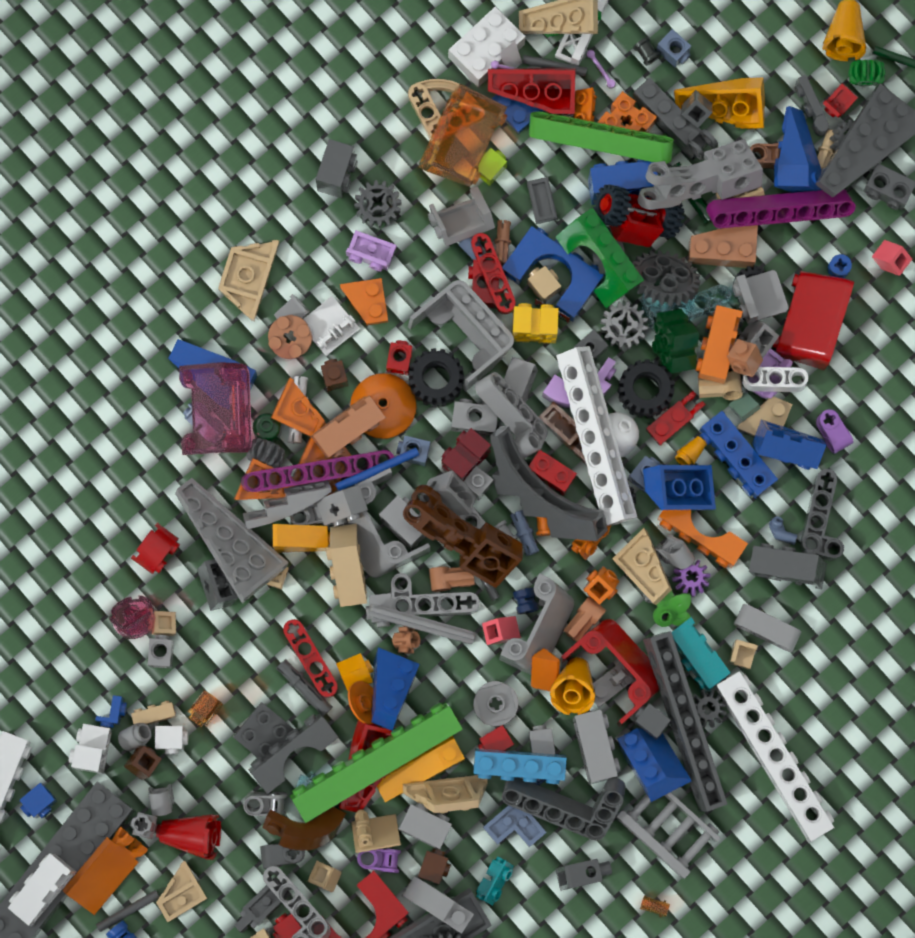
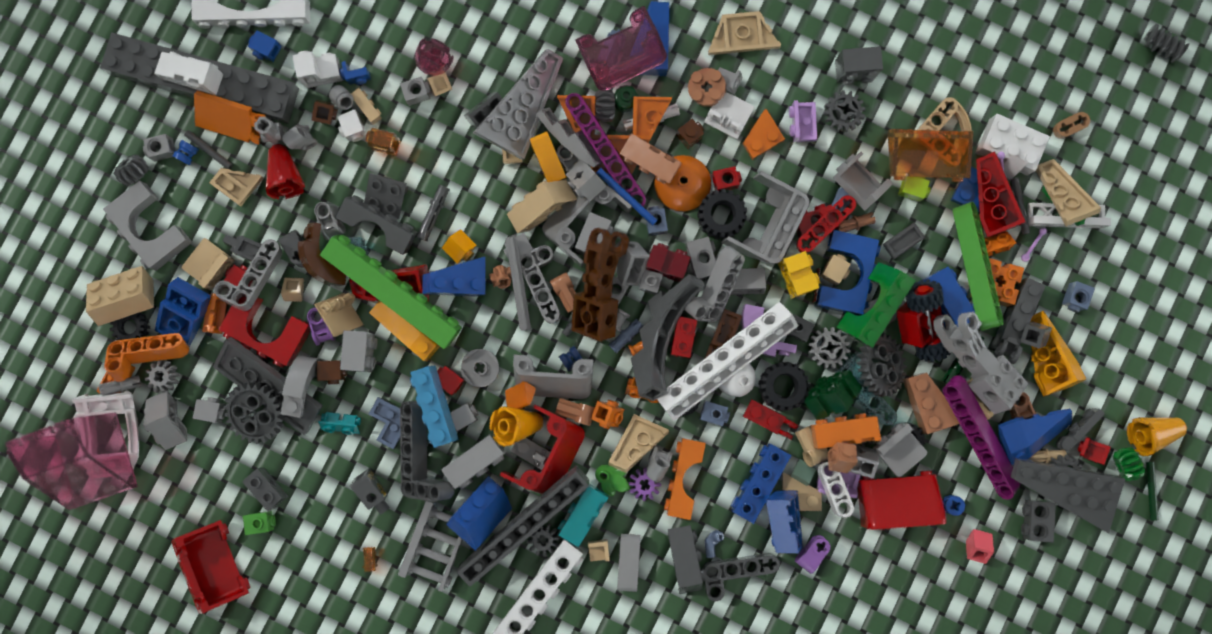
camera: 70 degrees right, 5 degrees up
red brick [131,523,180,575] -> none
red beam [283,619,338,698] -> none
orange dish [348,681,374,724] -> none
tan wing [403,775,488,813] -> none
coral brick [482,616,521,645] -> none
pearl dark grey bush [633,37,661,66] -> none
dark grey brick [635,703,671,740] -> none
blue slope [643,465,716,510] -> none
light orange cone [675,436,707,465] -> none

